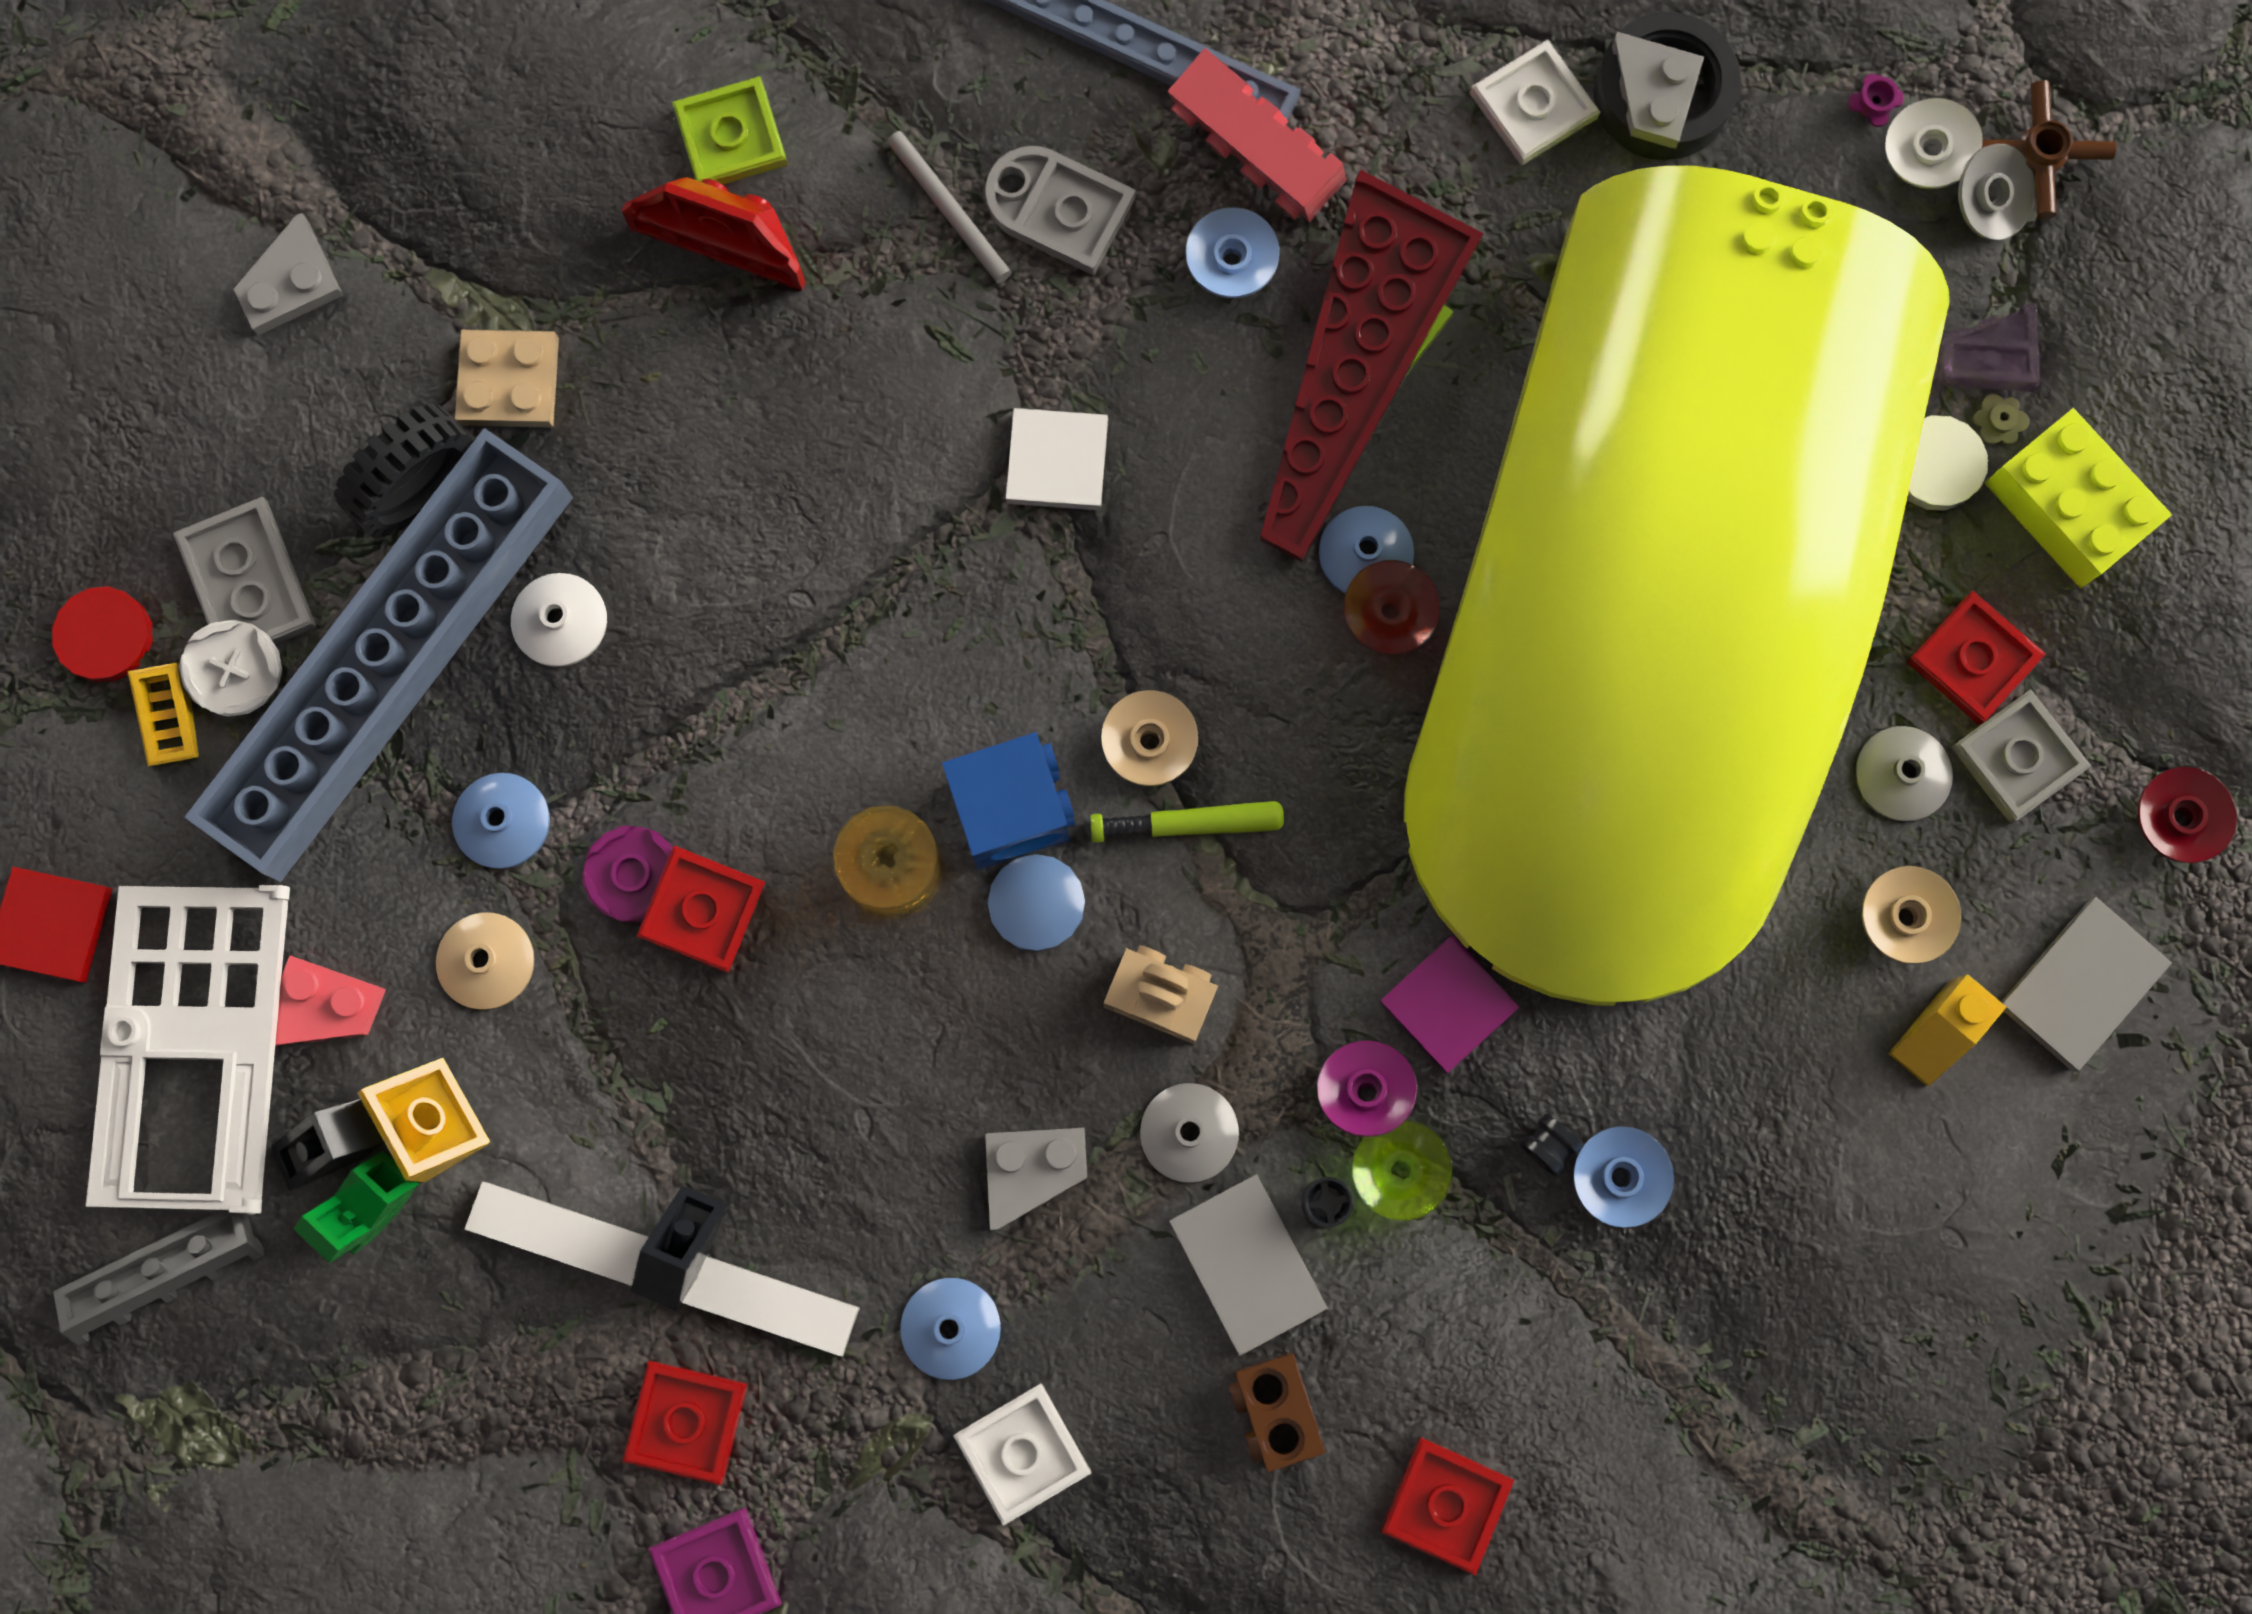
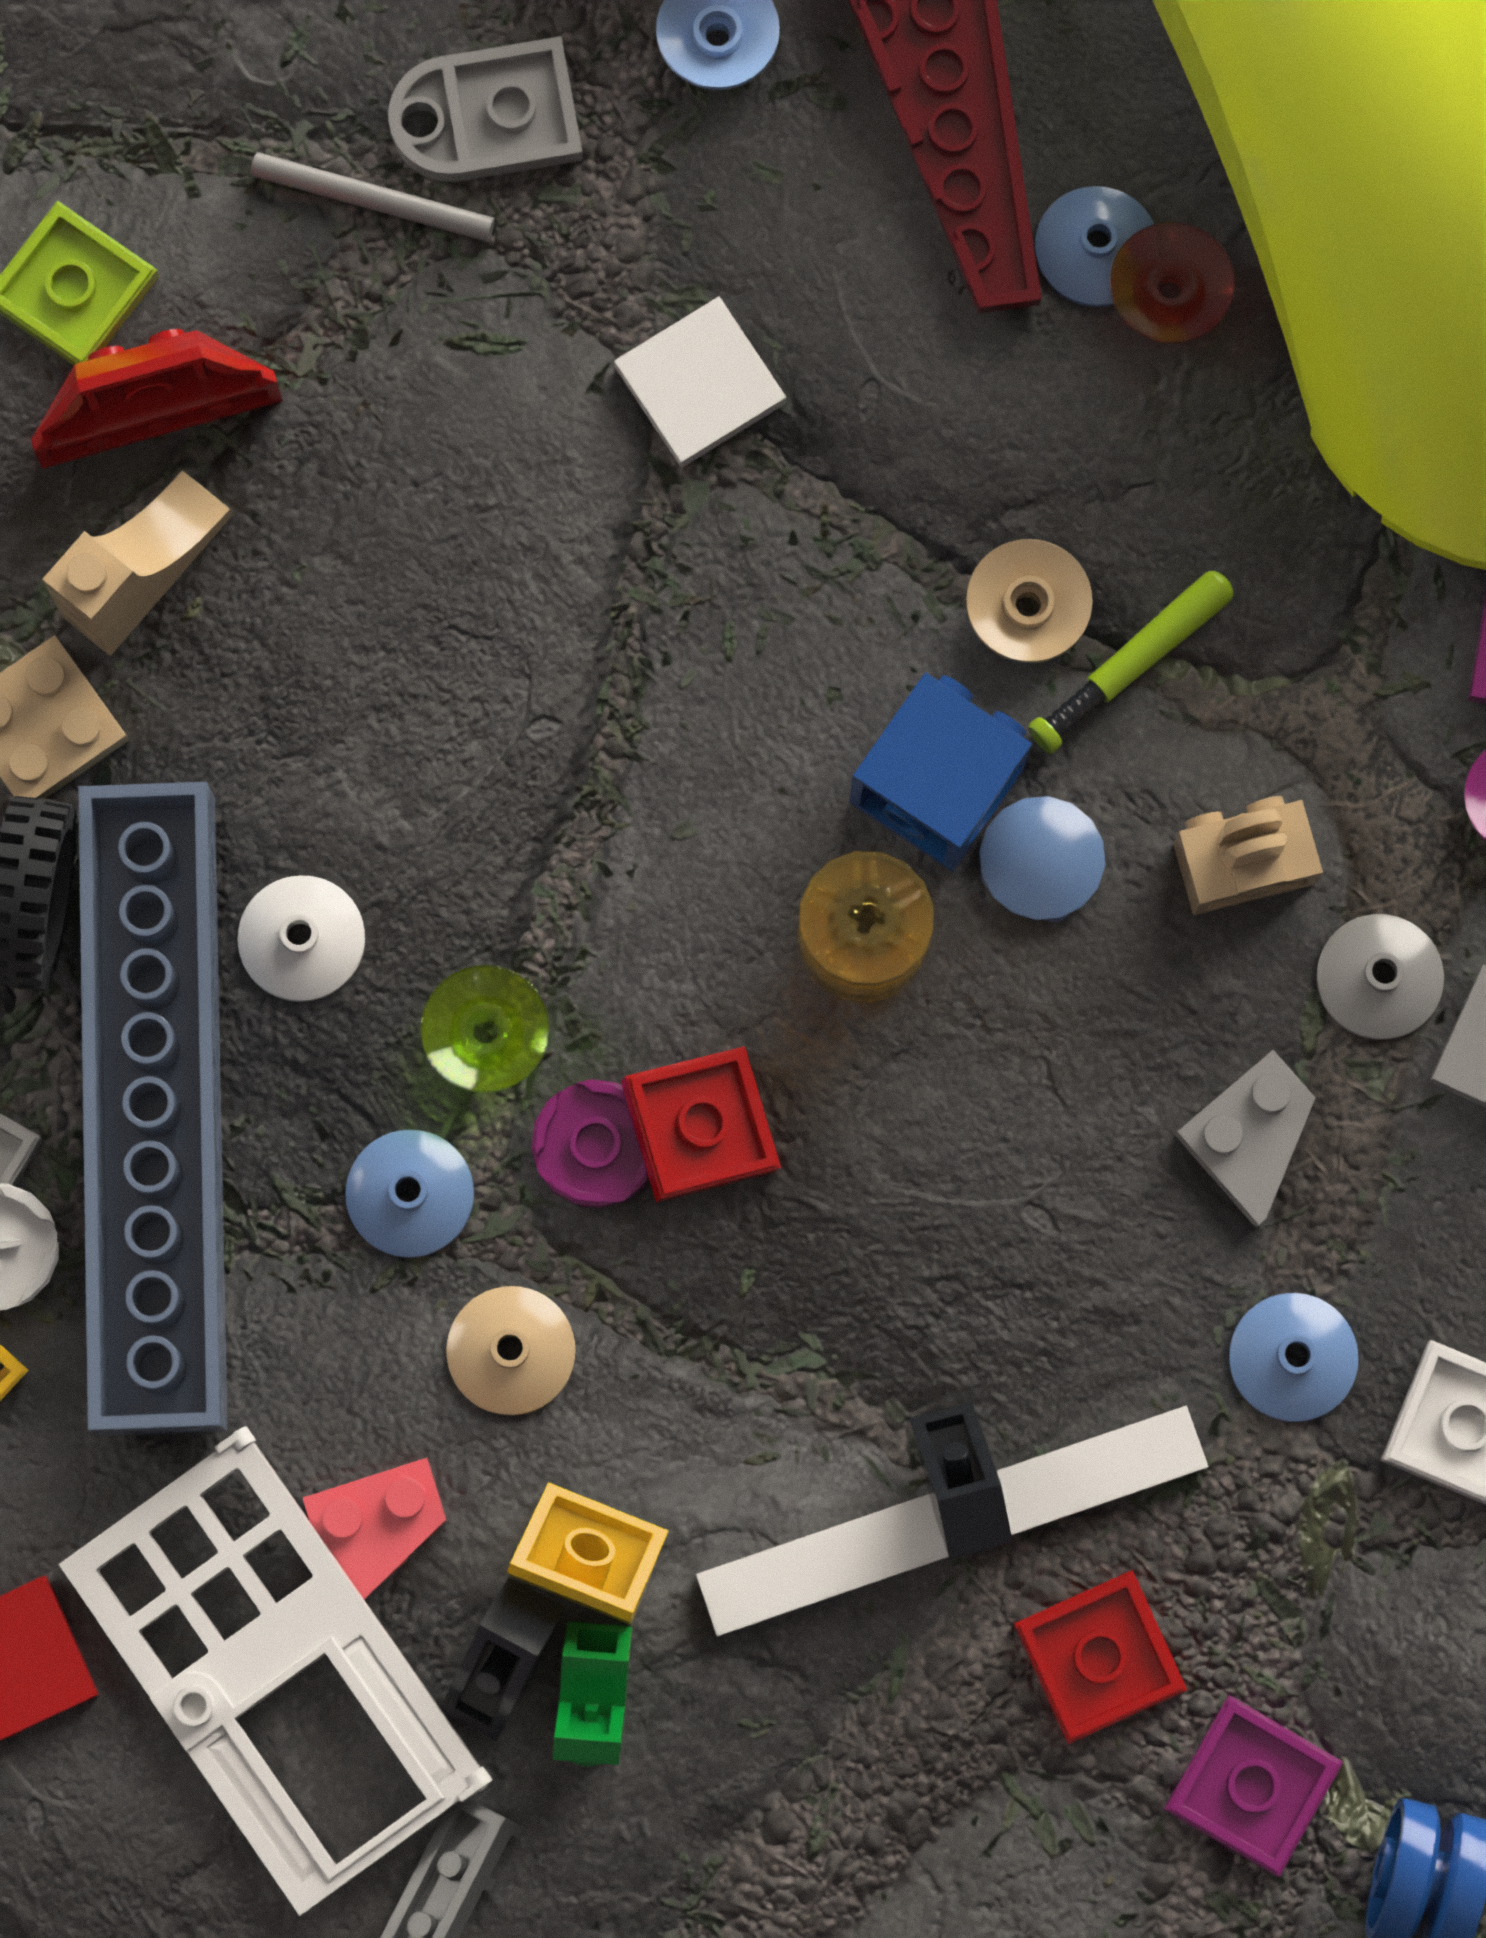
camera: 40 degrees left, 0 degrees up
none -> tan arch [42,470,233,656]
none -> clear neon green dish [421,965,549,1093]

